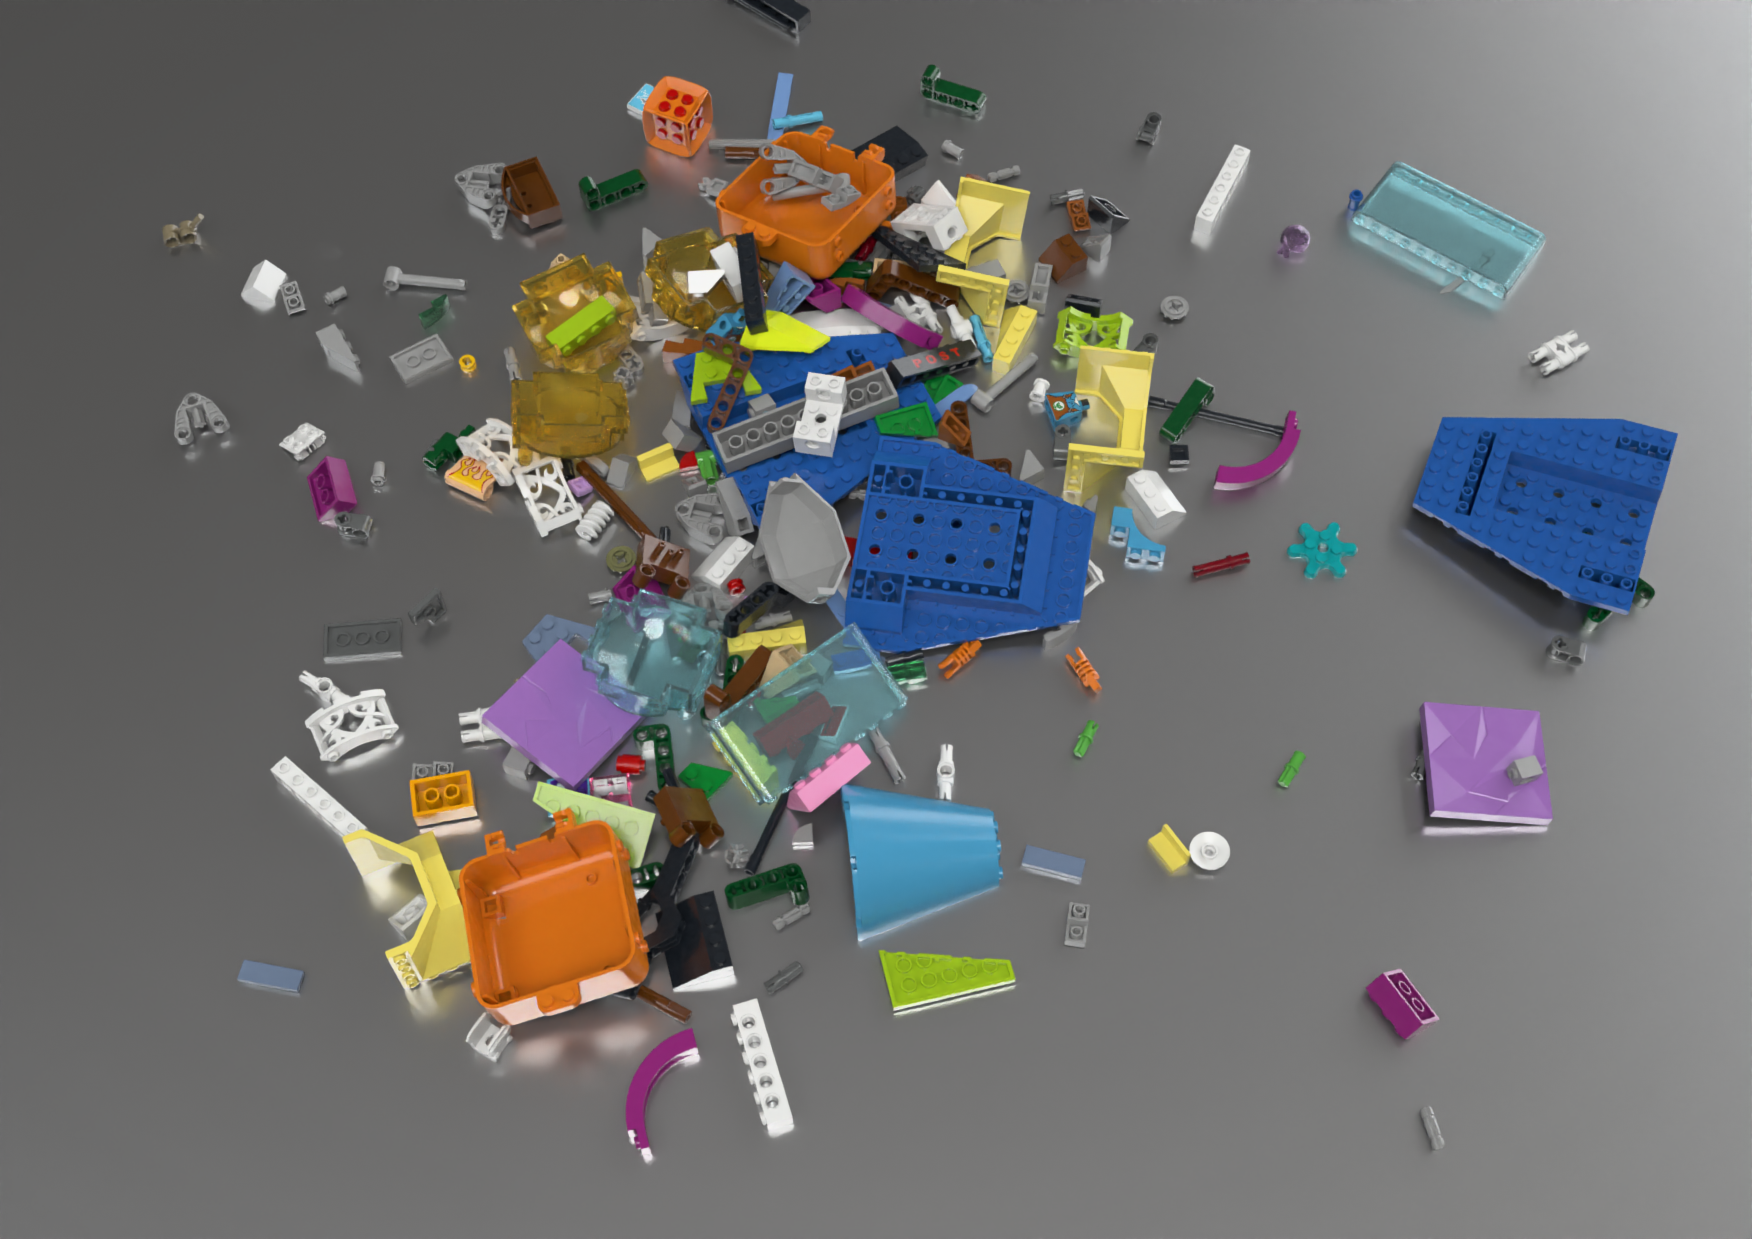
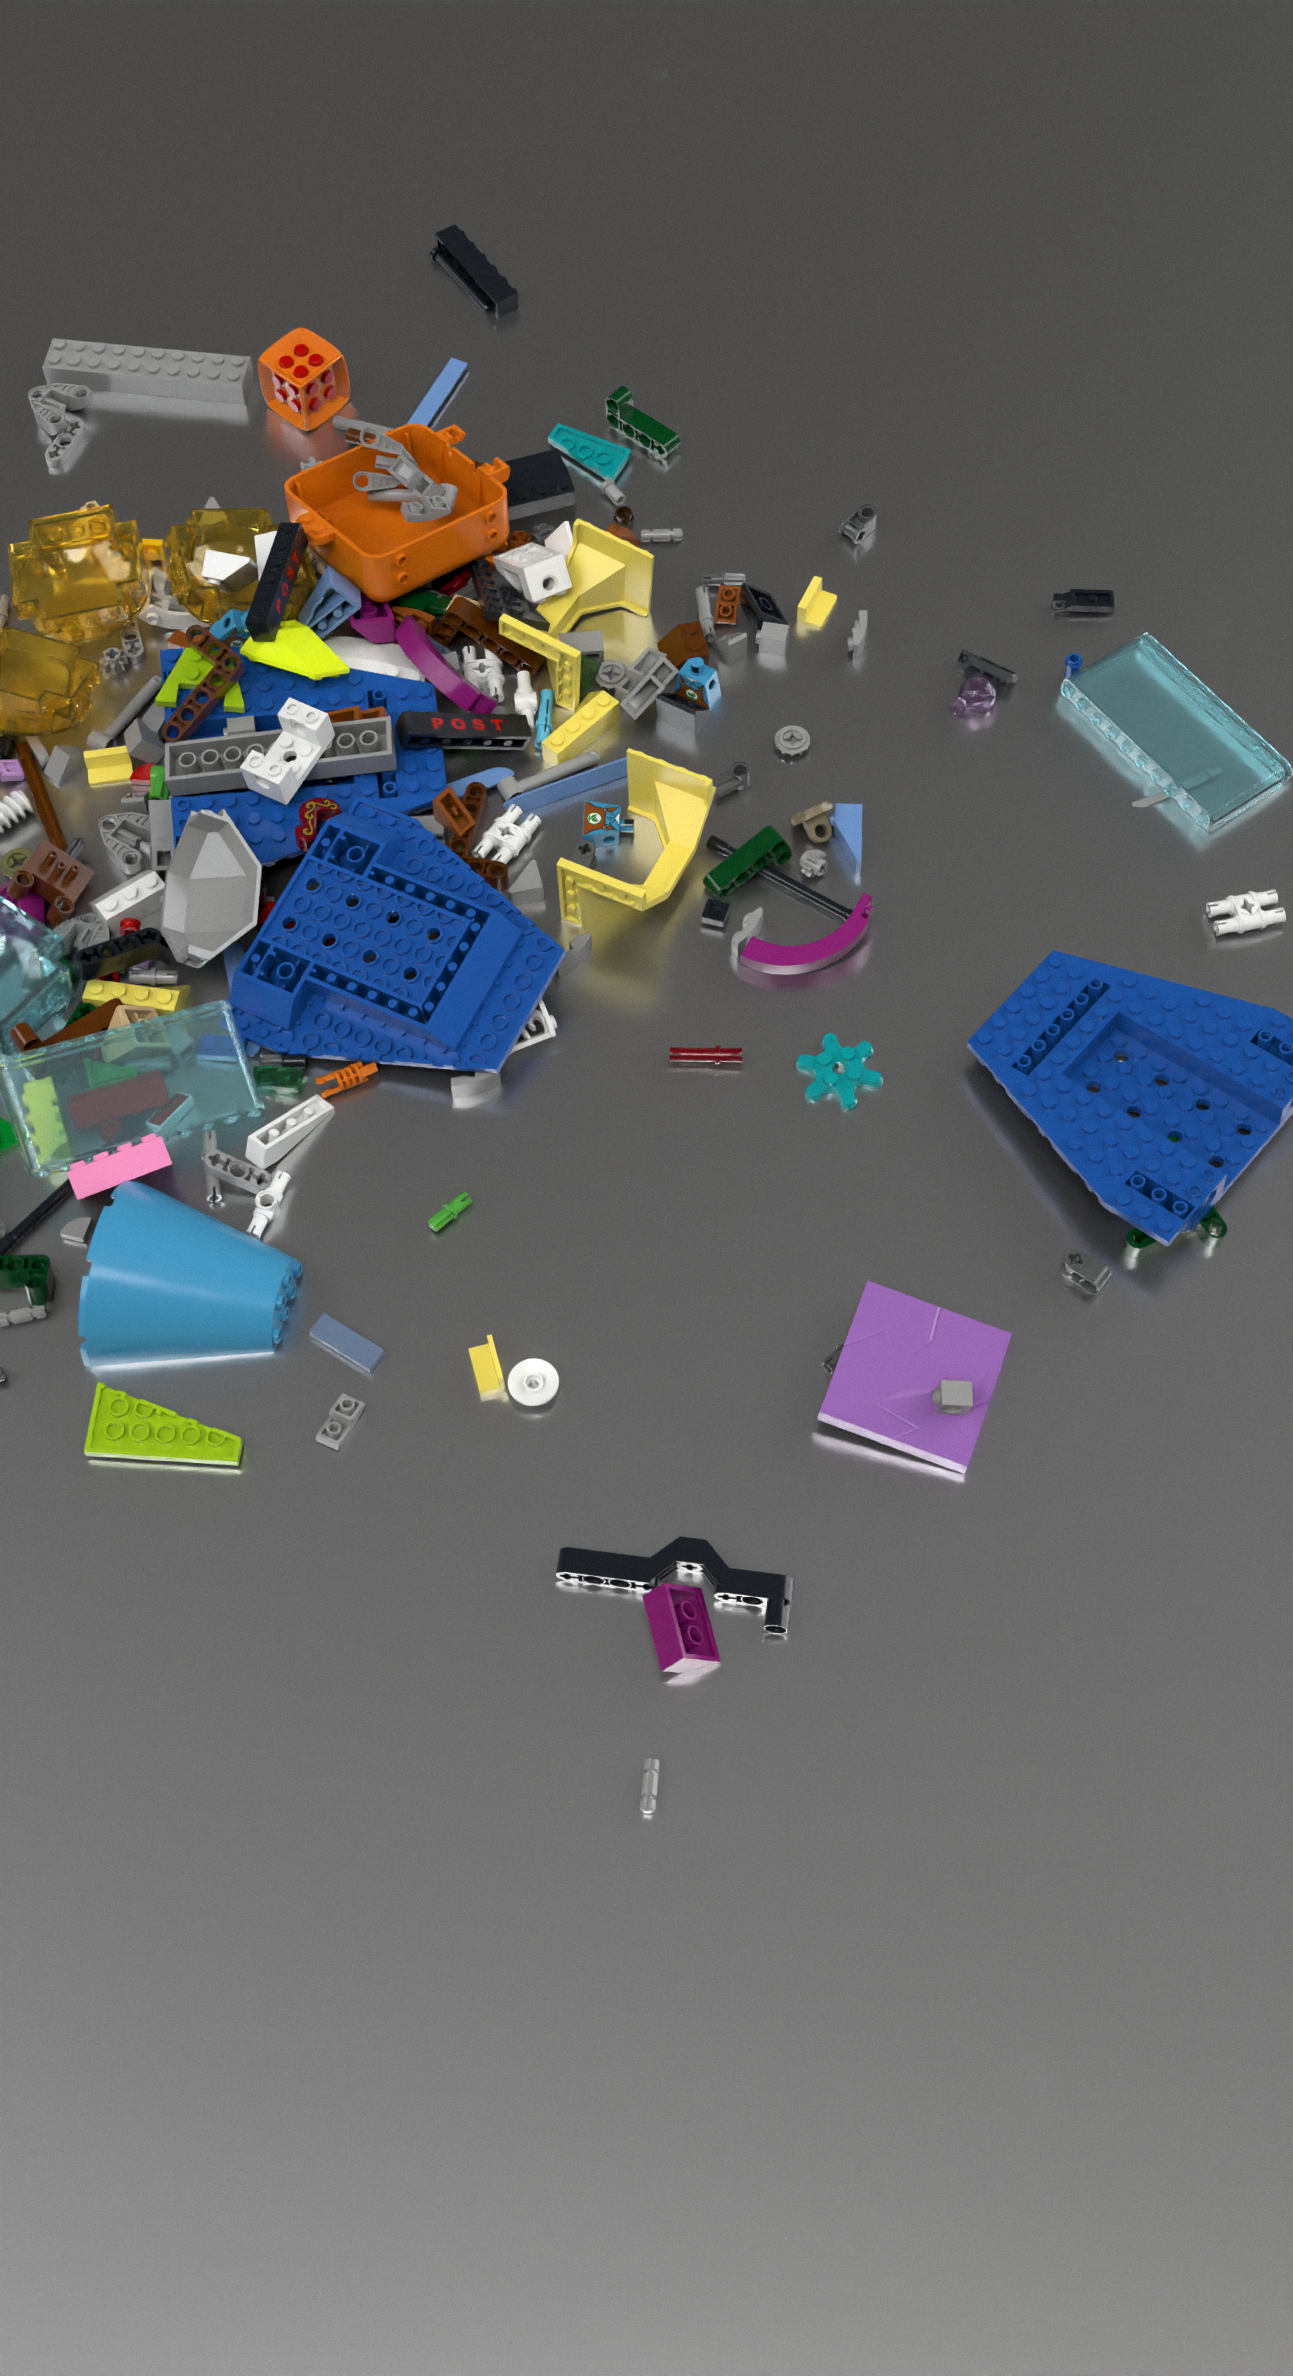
camera: 20 degrees right, 0 degrees up
reddish brown piece [501,156,563,229] -> none
lime brick [545,295,618,359] -> none
dark green beam [578,169,648,211] -> none
medium azure pin [772,111,823,130] -> none
green wing [874,402,939,438] -> none
green wing [924,374,964,404] -> none
white bush [1029,378,1050,403] -> none
lime fence [1053,306,1133,358] -> none
orange hinge [1065,647,1102,693] -> none
dark azure arch [1110,506,1166,562] -> none
white slope [1125,469,1187,530] -> none
white brick [1194,144,1251,235] -> none
bright green axle [1278,751,1306,787] -> none
none -> light grey brick [42,338,254,405]
none -> light grey piece [87,675,162,750]
none -> light grey beam [203,1150,272,1194]
none -> white slope [245,1094,334,1170]
none -> dark red animal [295,797,341,852]
none -> white pin [471,804,541,864]
none -> medium blue piece [503,757,628,812]
none -> teal wing [548,423,632,481]
none -> black beam [556,1536,794,1634]
none -> dark brown plate [613,506,634,526]
none -> light grey slope [619,655,679,720]
none -> dark azure torso [674,657,721,709]
none -> light grey pin [694,586,716,643]
none -> light grey slope [731,907,763,957]
none -> light grey brick [756,621,789,657]
none -> dark tan tile [789,799,834,843]
none -> light yellow panel [797,576,837,628]
none -> light grey gear [799,849,828,878]
none -> medium blue slope [830,803,862,873]
none -> light grey slope [847,610,868,659]
none -> black hinge [957,650,1019,685]
none -> black hinge [1052,589,1115,613]

